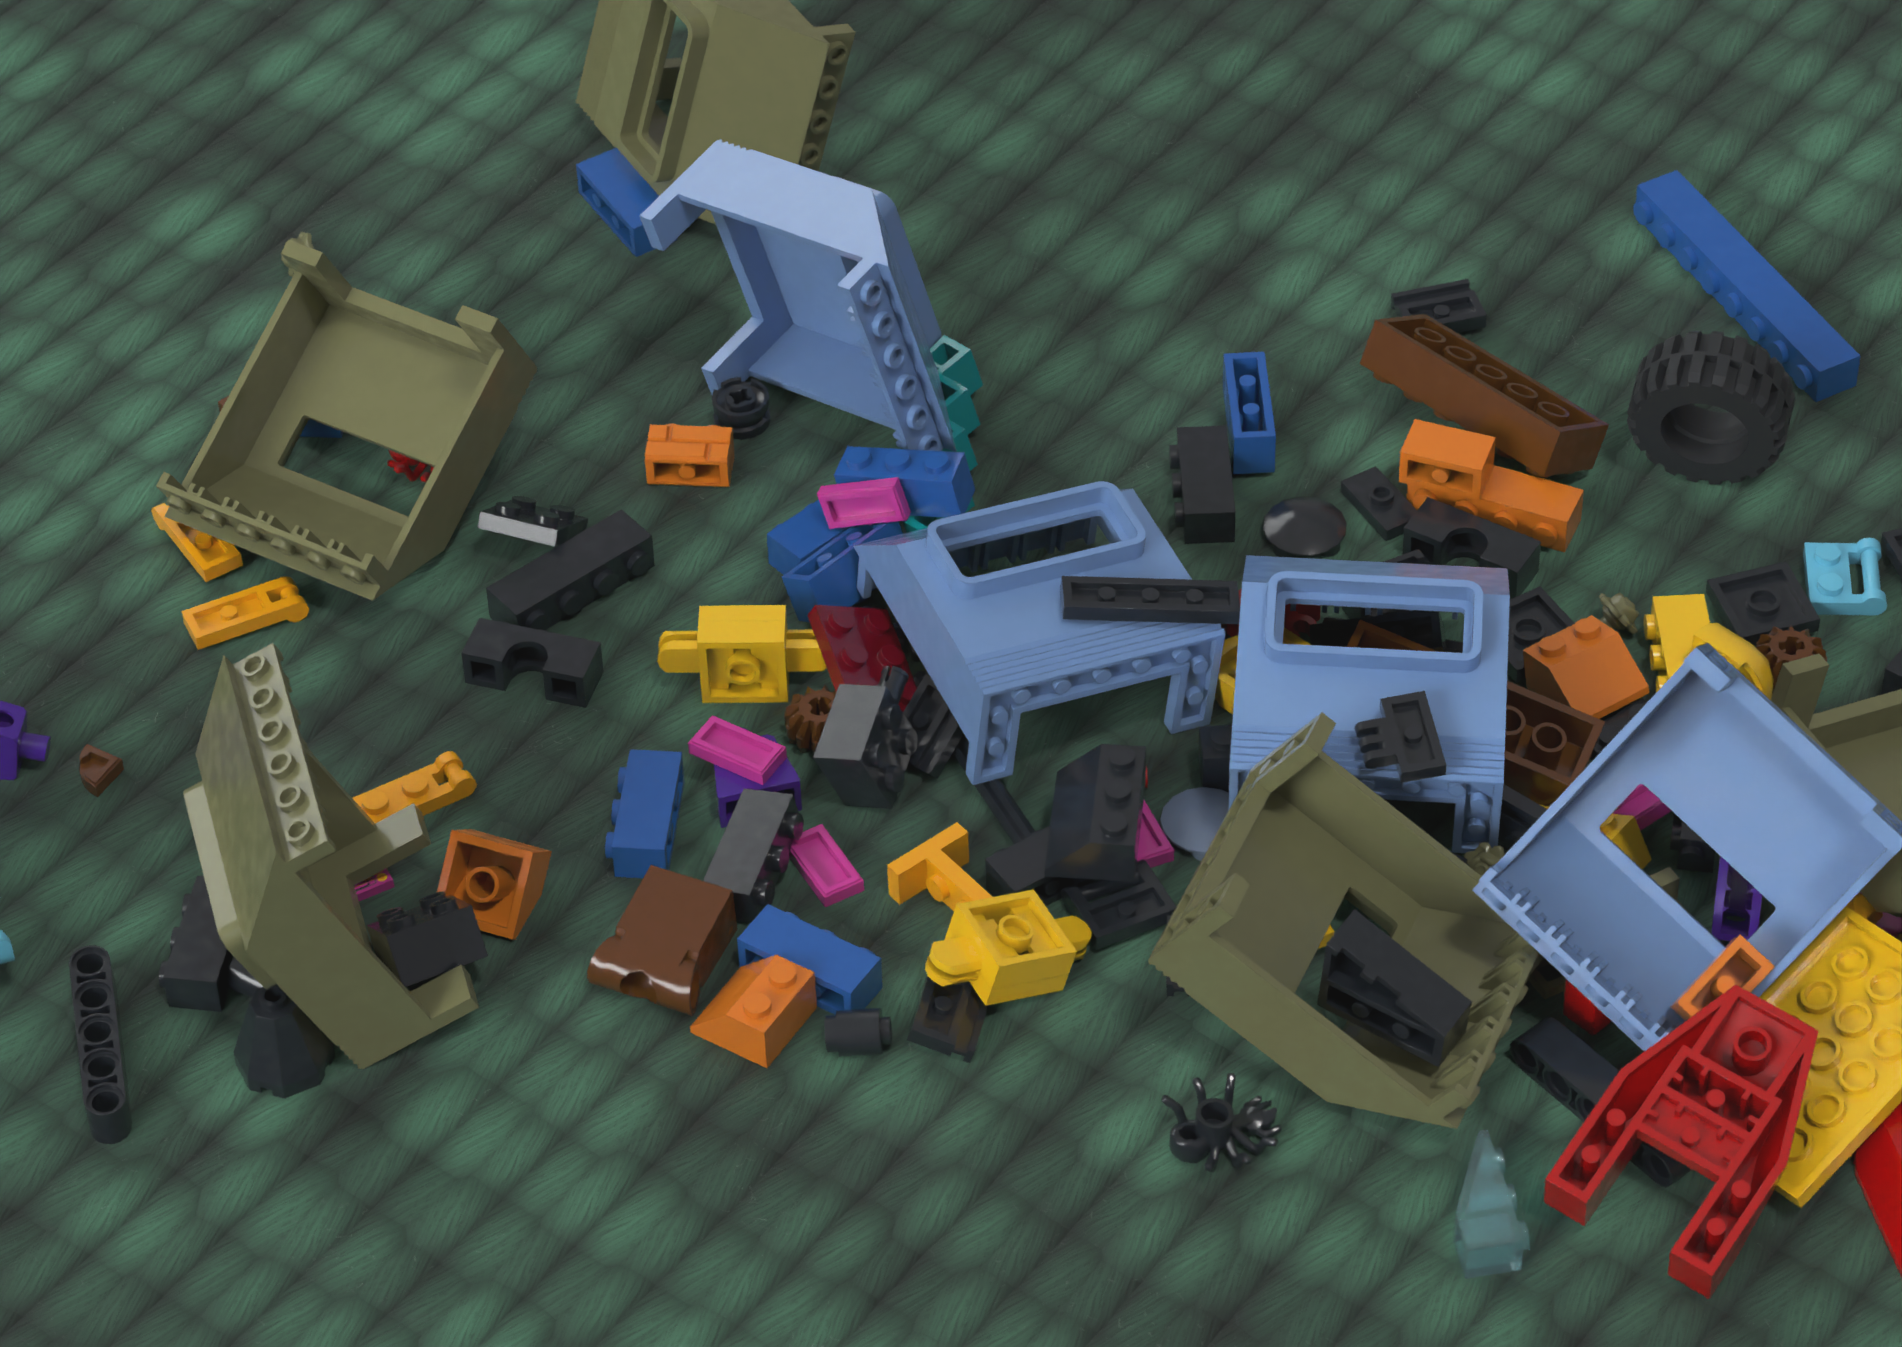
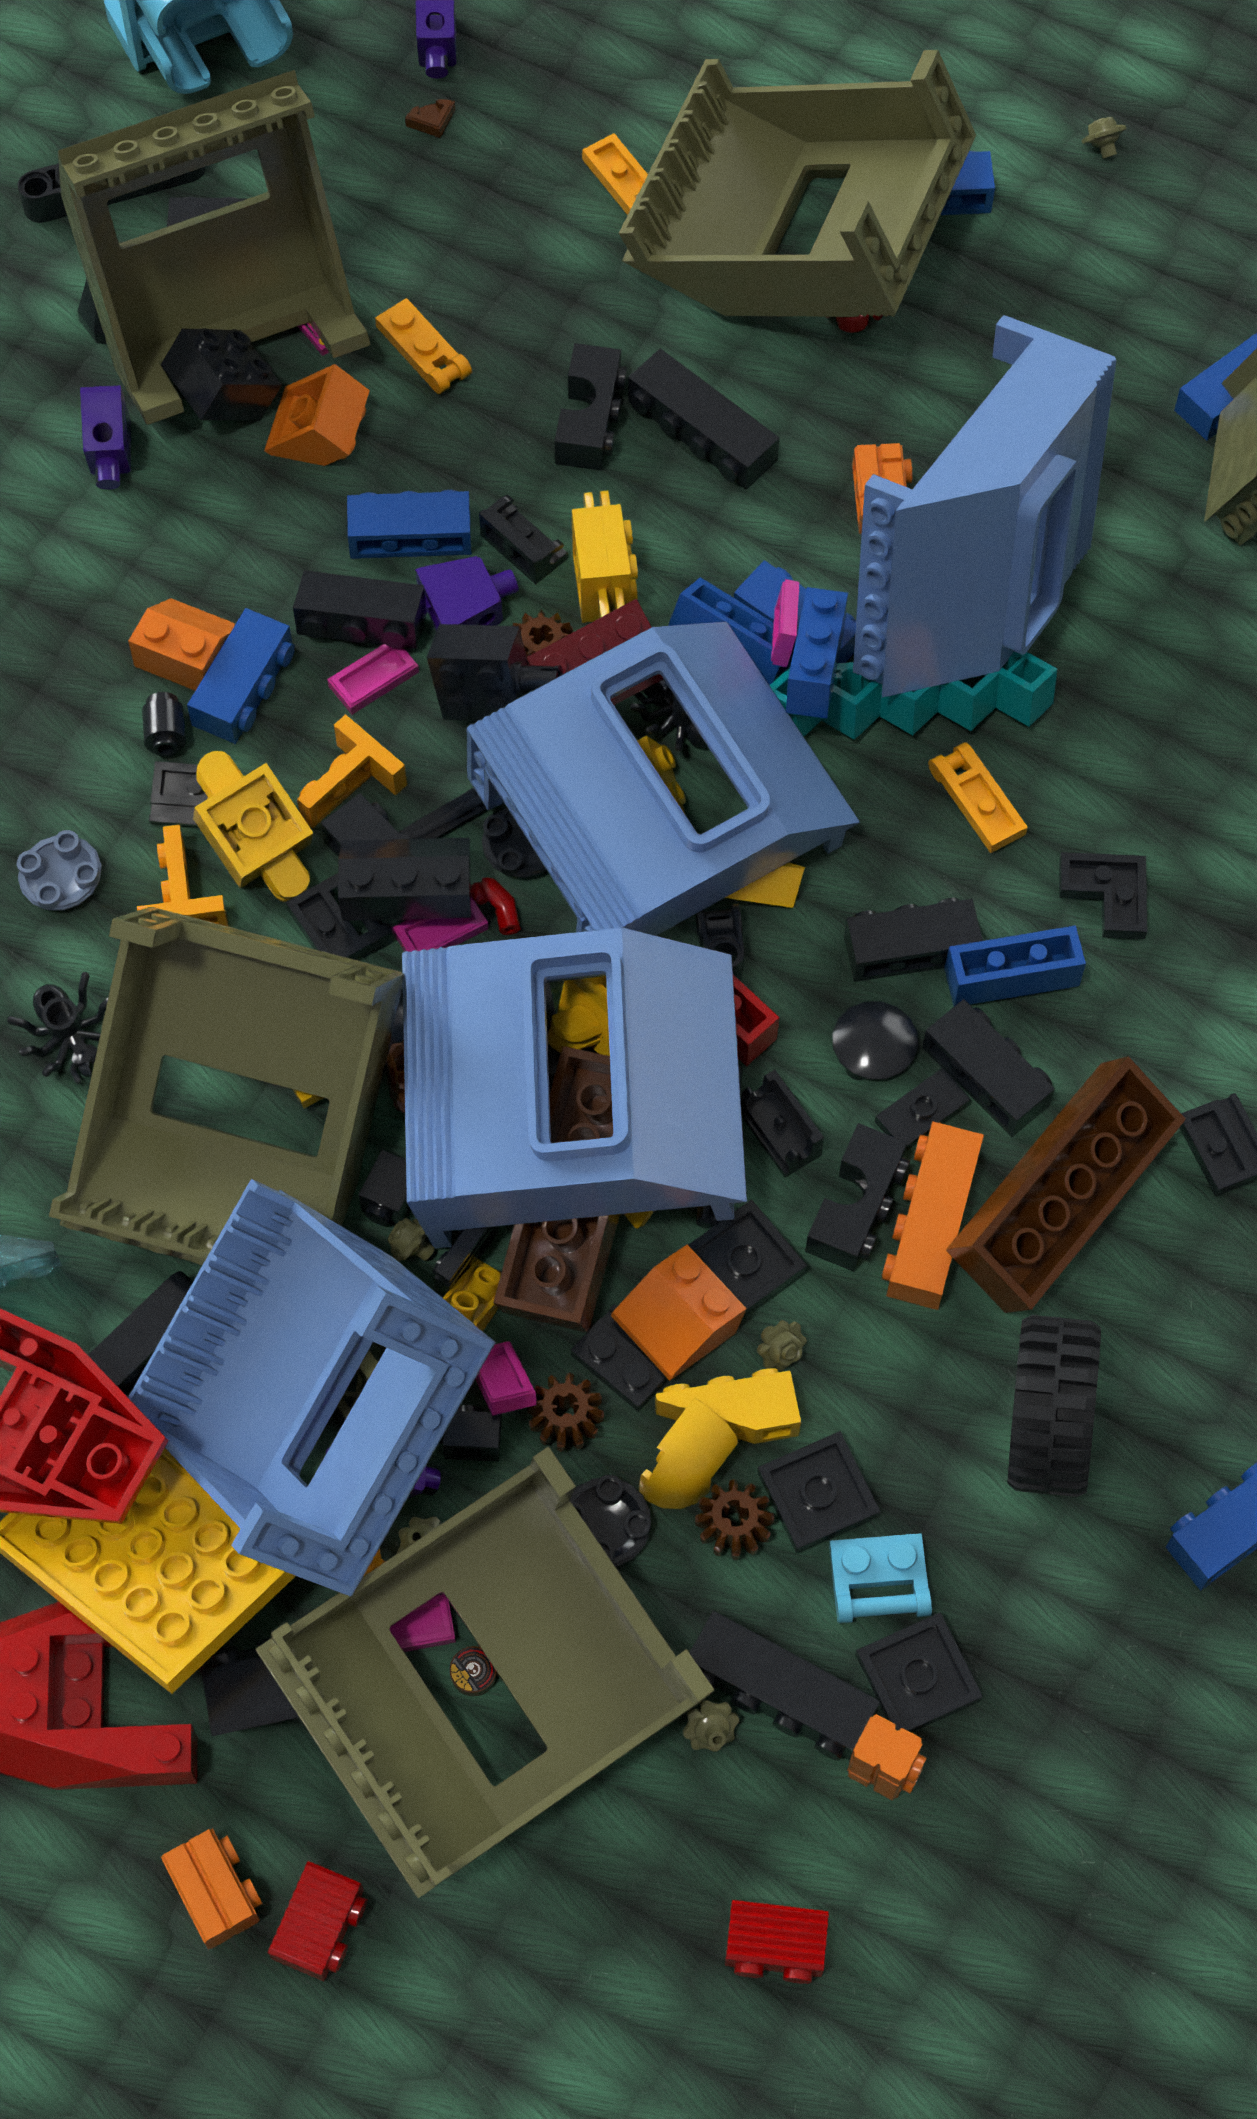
camera: 80 degrees right, 20 degrees up
black plate [477,496,588,547] -> none
reddish brown piece [587,865,738,1016] -> none
dark pink tile [688,715,787,785] -> none
black plate [1060,576,1240,624] -> none
black wedge [1317,909,1472,1067] -> none
black hinge [1354,691,1446,783] -> none
orange brick [1399,419,1496,501] -> none
orange brick [1670,935,1775,1021] -> none
none -> sand blue dish [17,830,102,910]
none -> dark purple torso [80,385,131,490]
none -> light orange bracket [137,825,228,926]
none -> black hinge [479,495,568,585]
none -> black dish [482,807,547,878]
none -> black brick [922,999,1055,1137]
none -> light orange plate [928,742,1028,853]
none -> black plate [1059,852,1147,939]

